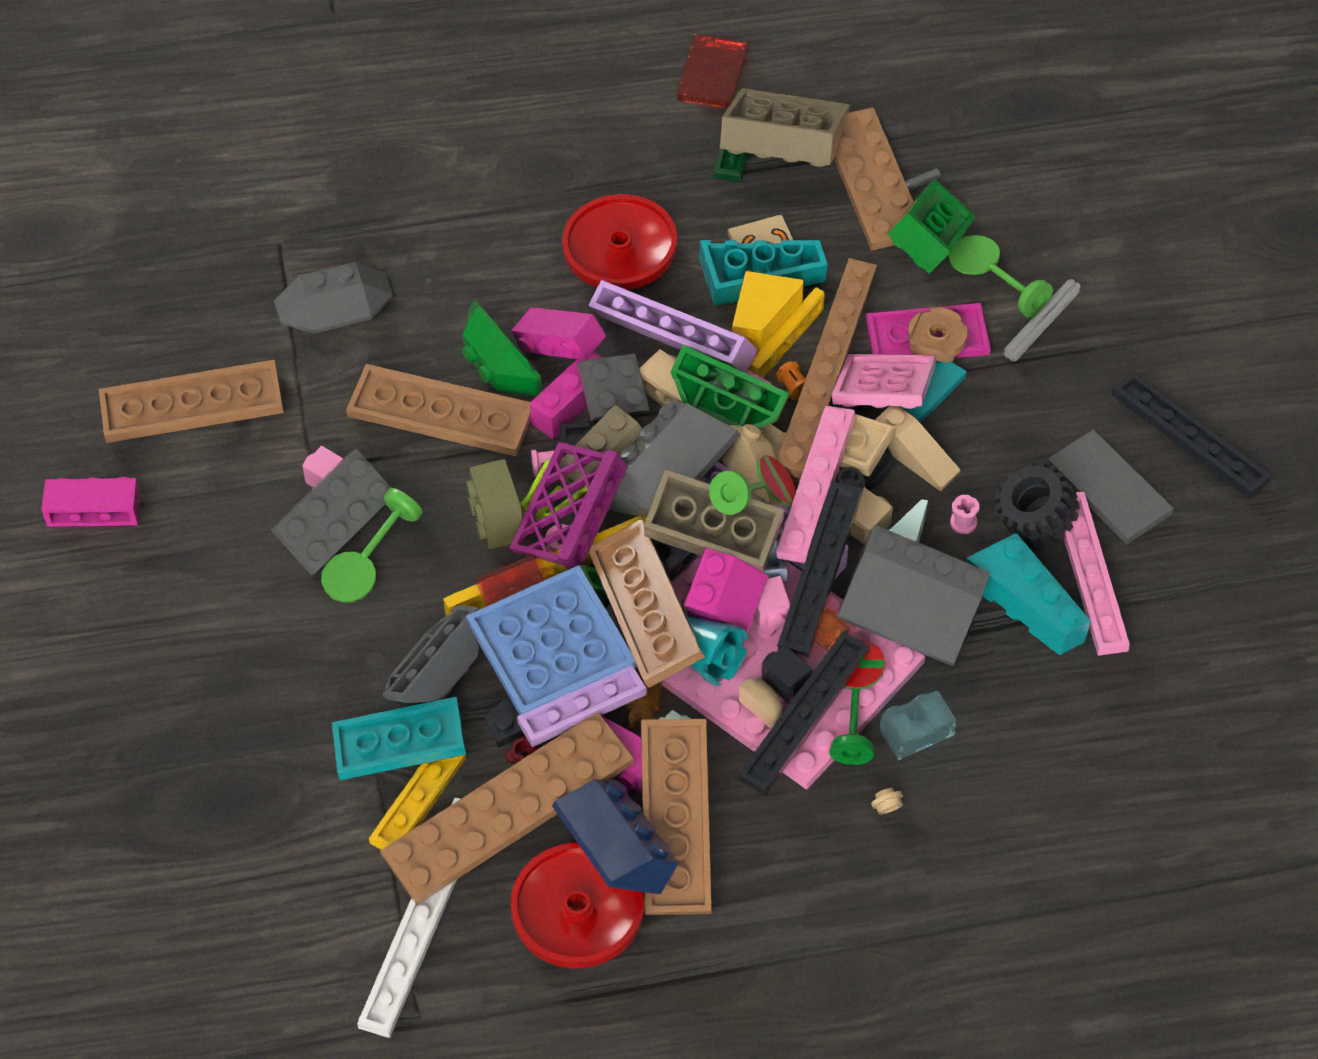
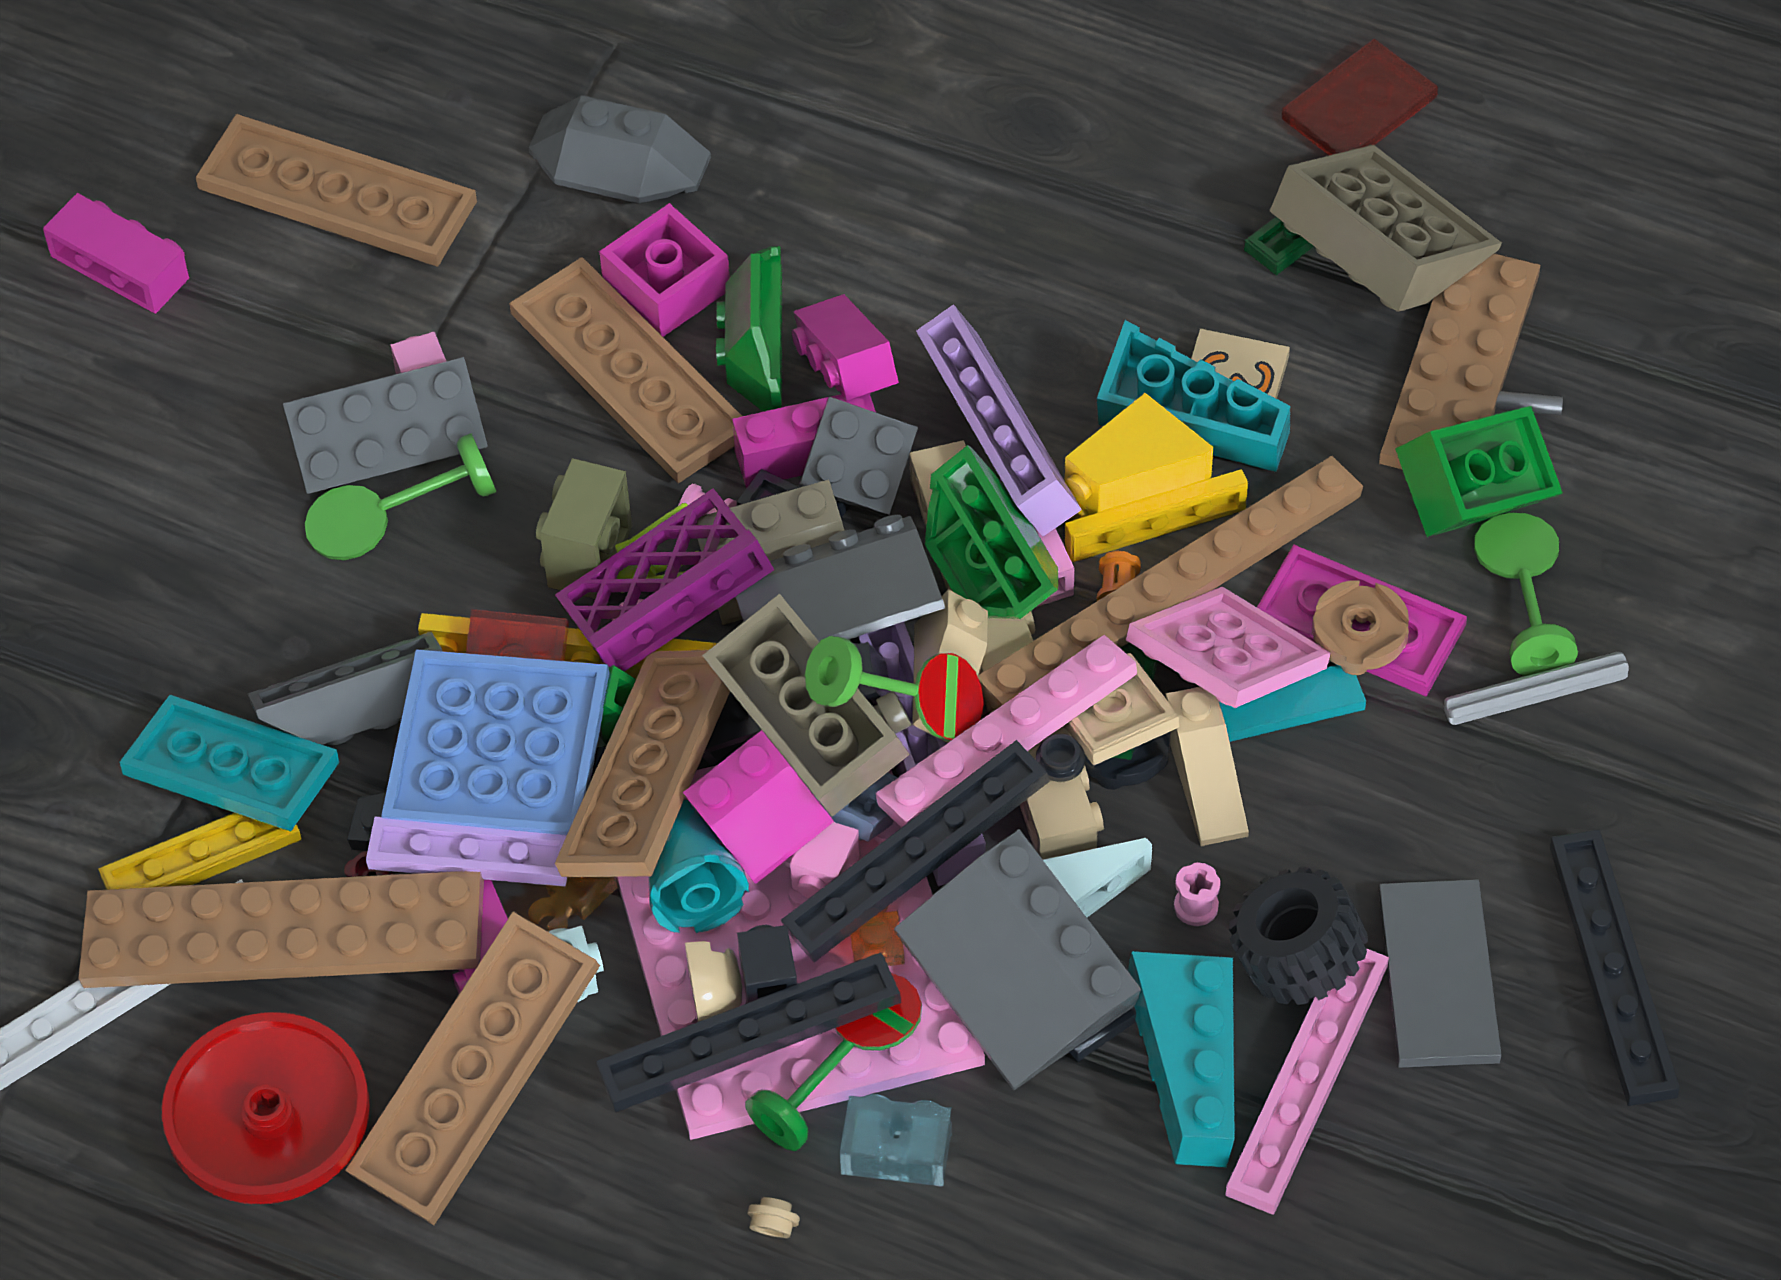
camera: 35 degrees right, 0 degrees up
dark blue slope [552,779,679,895] -> none
red dish [562,194,678,290] -> none
none -> dark pink brick [599,203,730,337]

